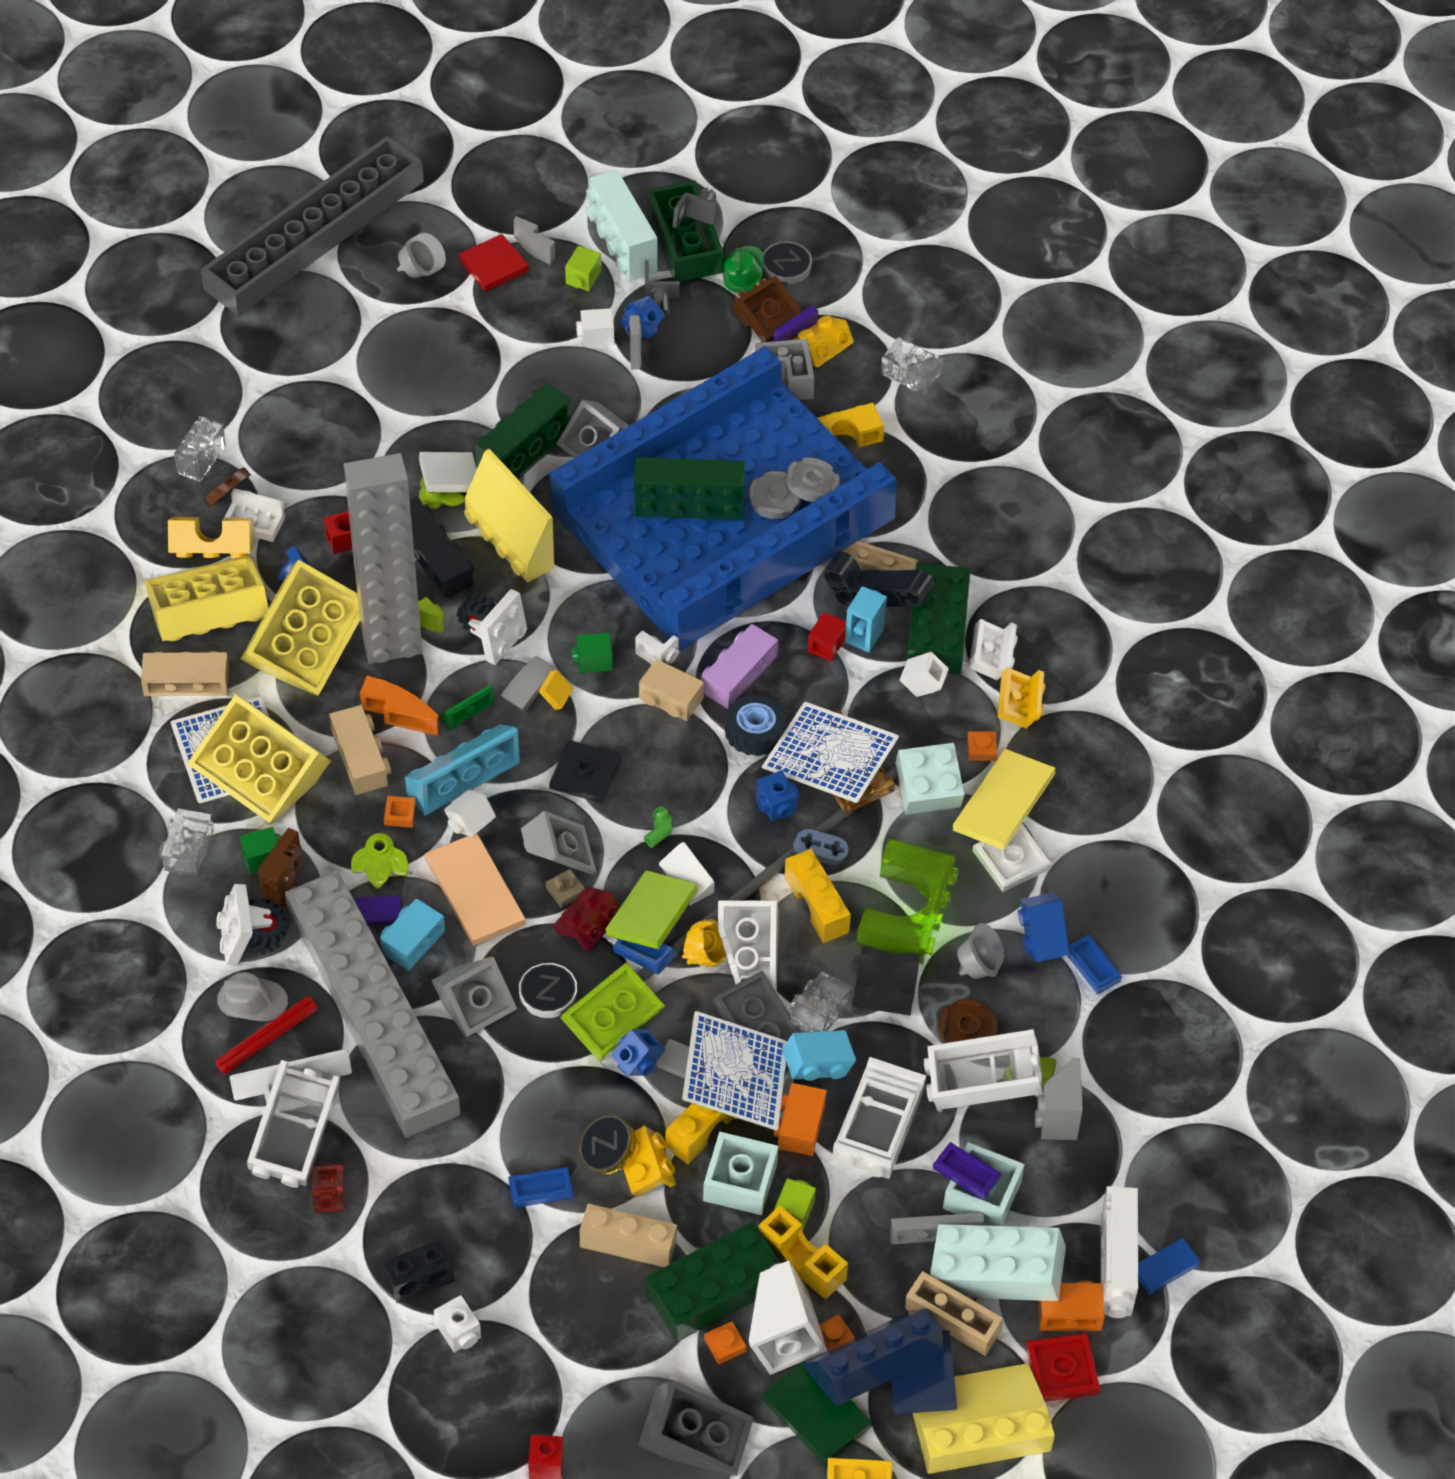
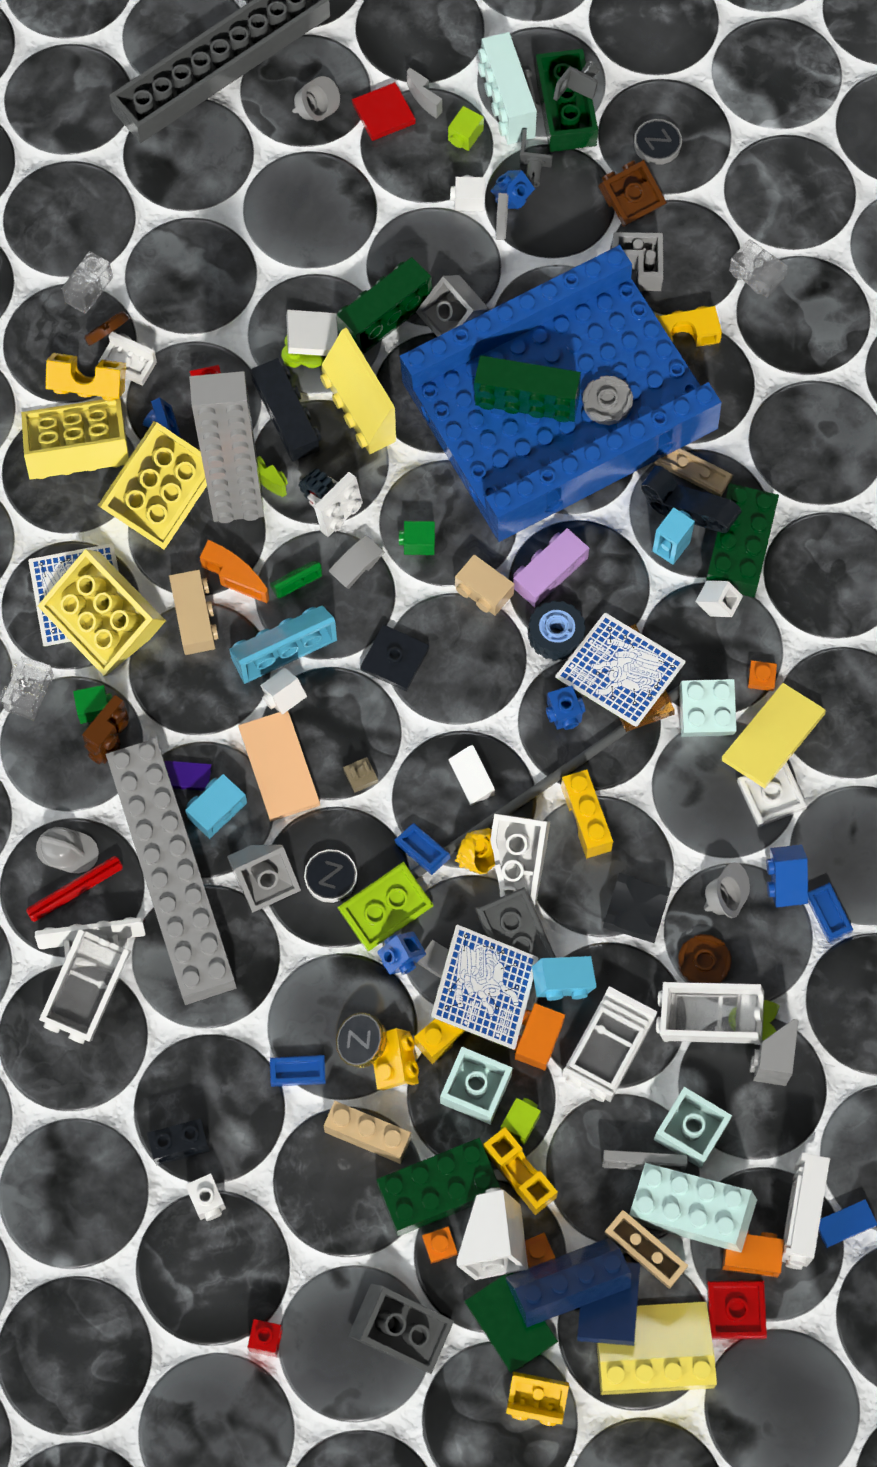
camera: 10 degrees right, 15 degrees up
tan brick [141,651,229,696] -> none
white plate [217,884,290,966] -> none
clear red bracket [312,1165,345,1213] -> none
lime plate [351,833,409,889] -> none
orange plate [384,796,416,828] -> none
light grey slope [521,811,596,875] -> none
yellow tile [538,670,574,710] -> none
dark red bracket [553,887,620,951] -> none
lime tile [606,871,698,949] -> none
white bracket [635,631,679,664] -> none
bright green arm [644,807,672,848] -> none
green piece [723,246,764,293] -> none
dark purple tile [774,306,818,342] -> none
light grey tile [786,457,840,502] -> none
clear brick [790,971,853,1032] -> none
yellow bracket [793,316,854,367] -> none
sand blue beam [793,829,848,865] -> none
red brick [807,612,846,662] -> none
clear neon green arch [856,839,959,965] -> none
dark purple tile [933,1142,1001,1200] -> none
white bracket [969,619,1018,680] -> none
yellow bracket [998,667,1045,729] -> none

